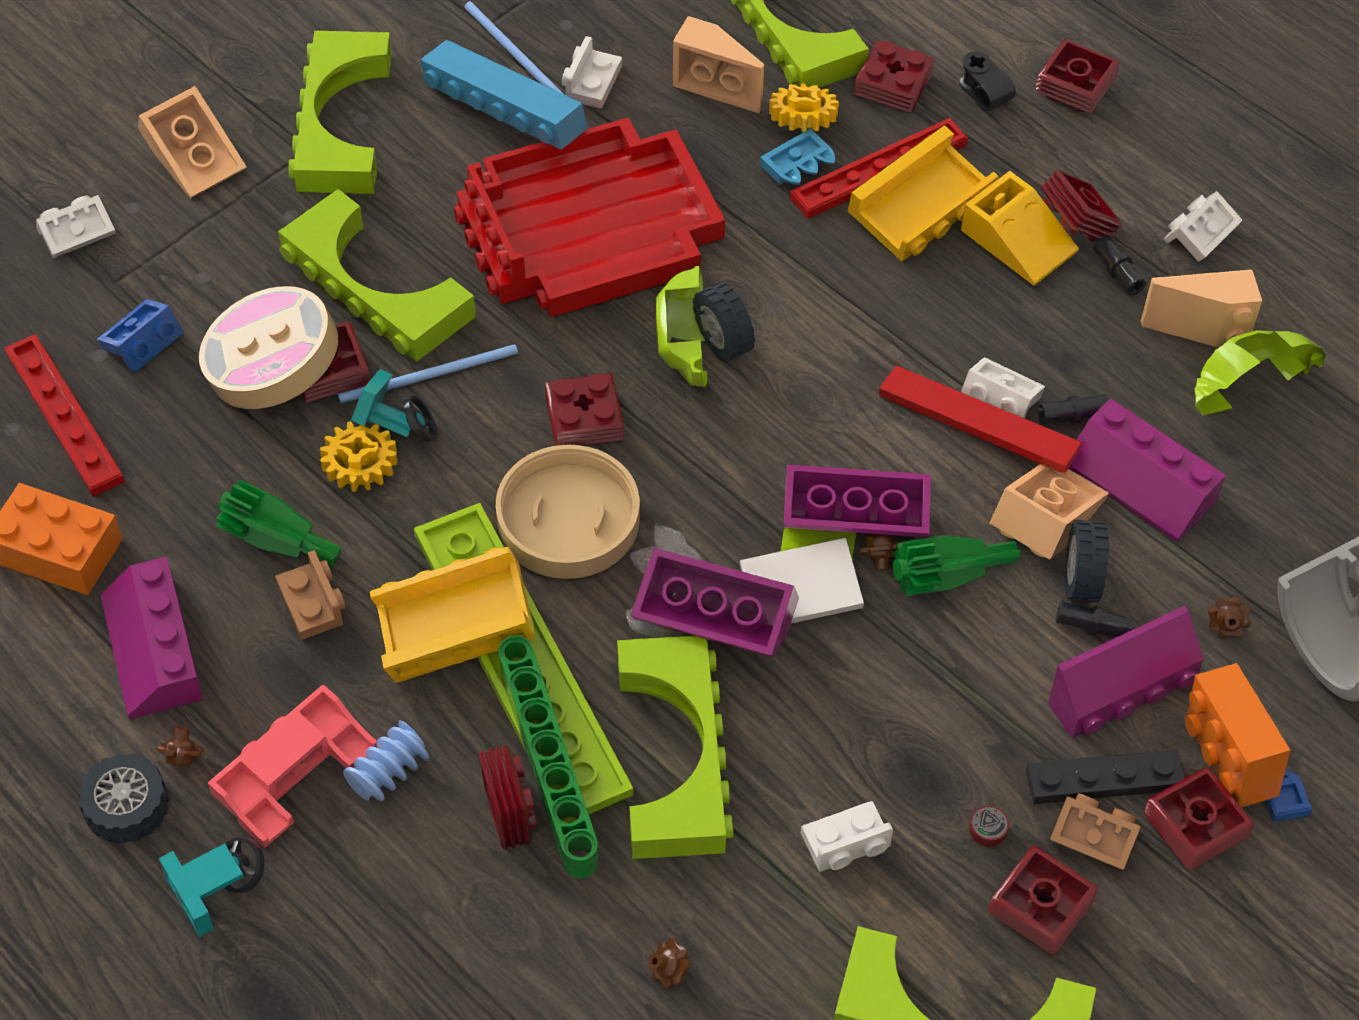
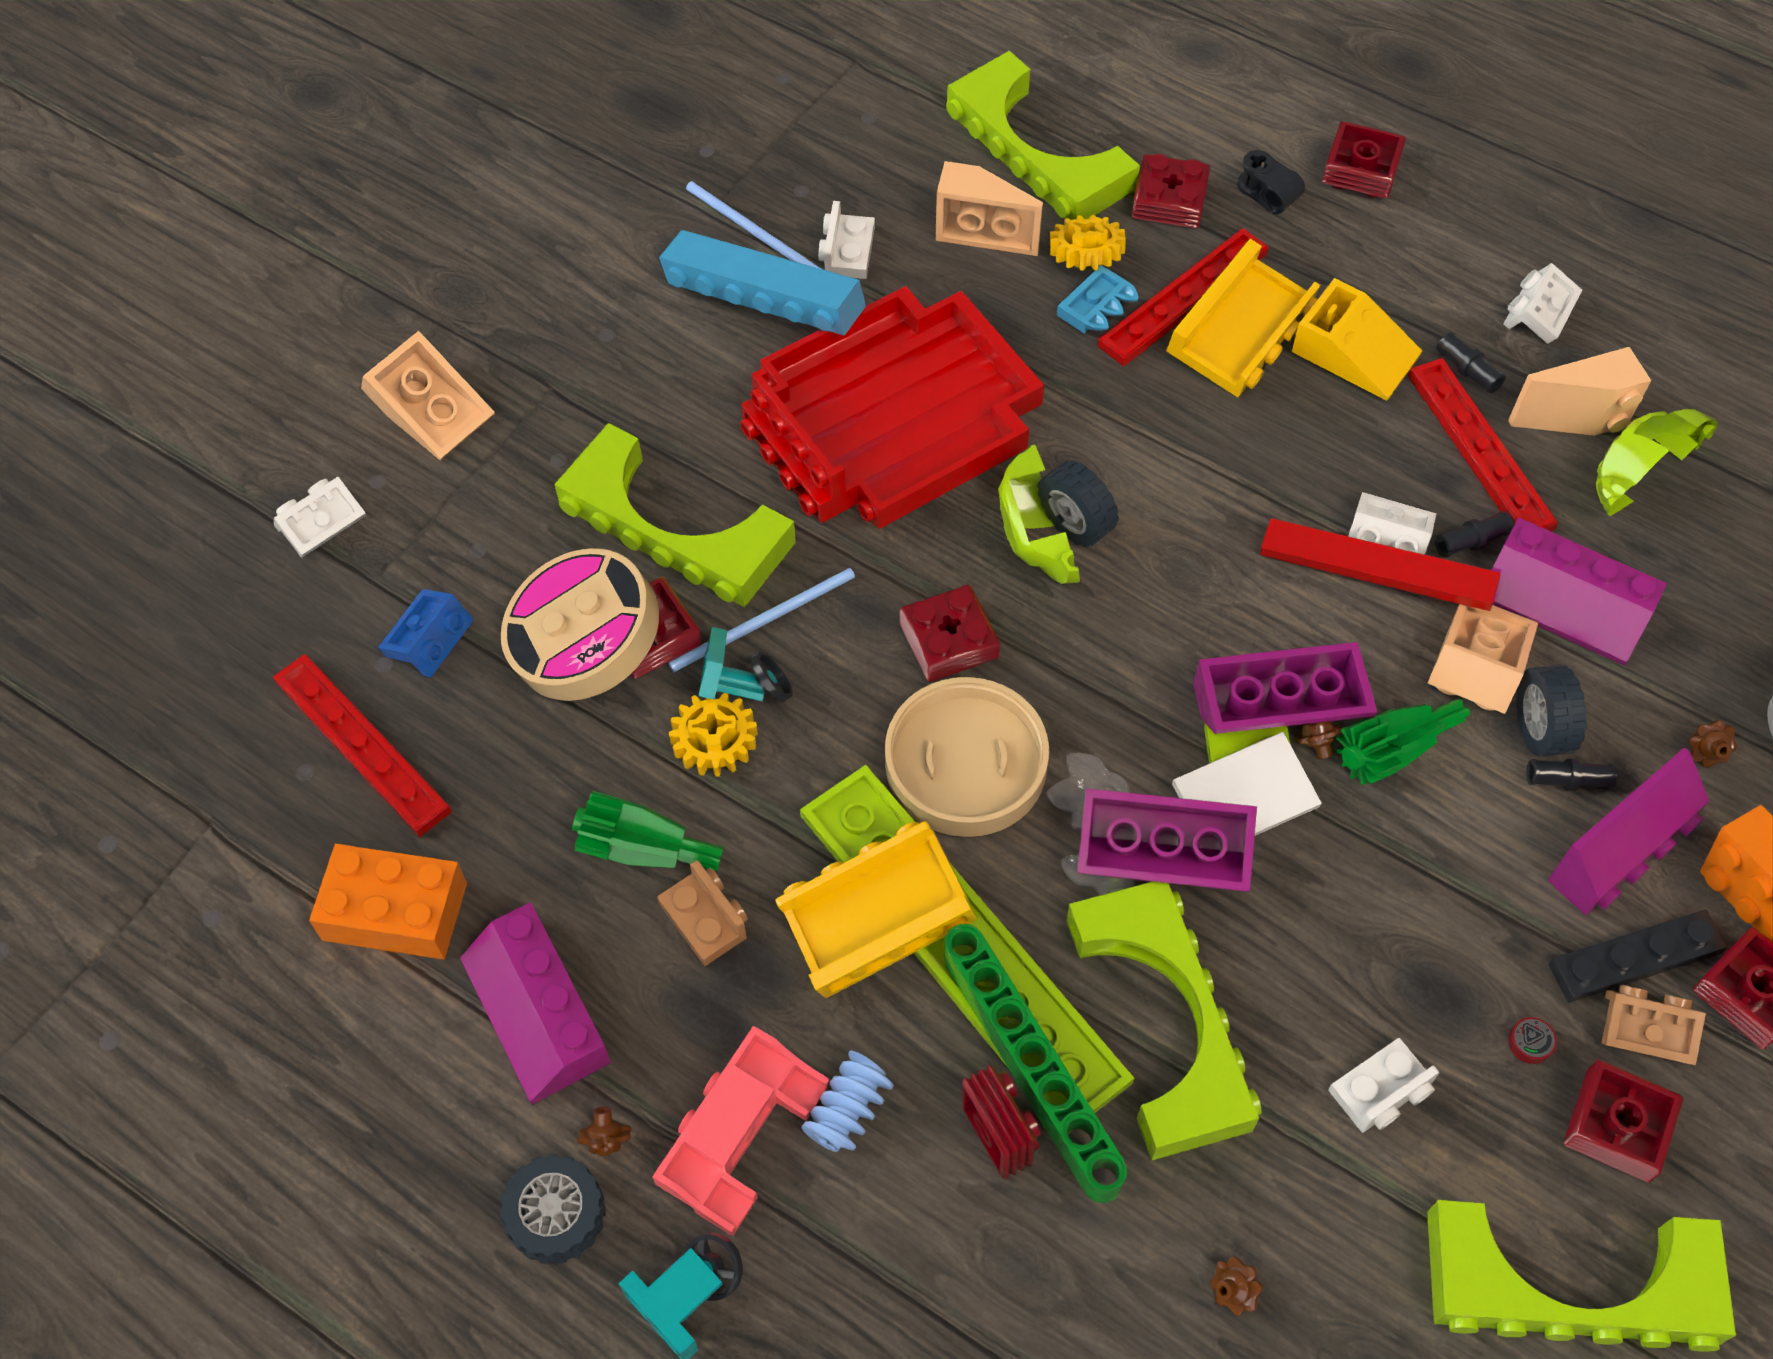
camera: 10 degrees left, 5 degrees up
lime arch [289,31,392,194] -> none
dark red brick [1041,170,1122,242] -> none
none -> red tile [1408,358,1558,532]

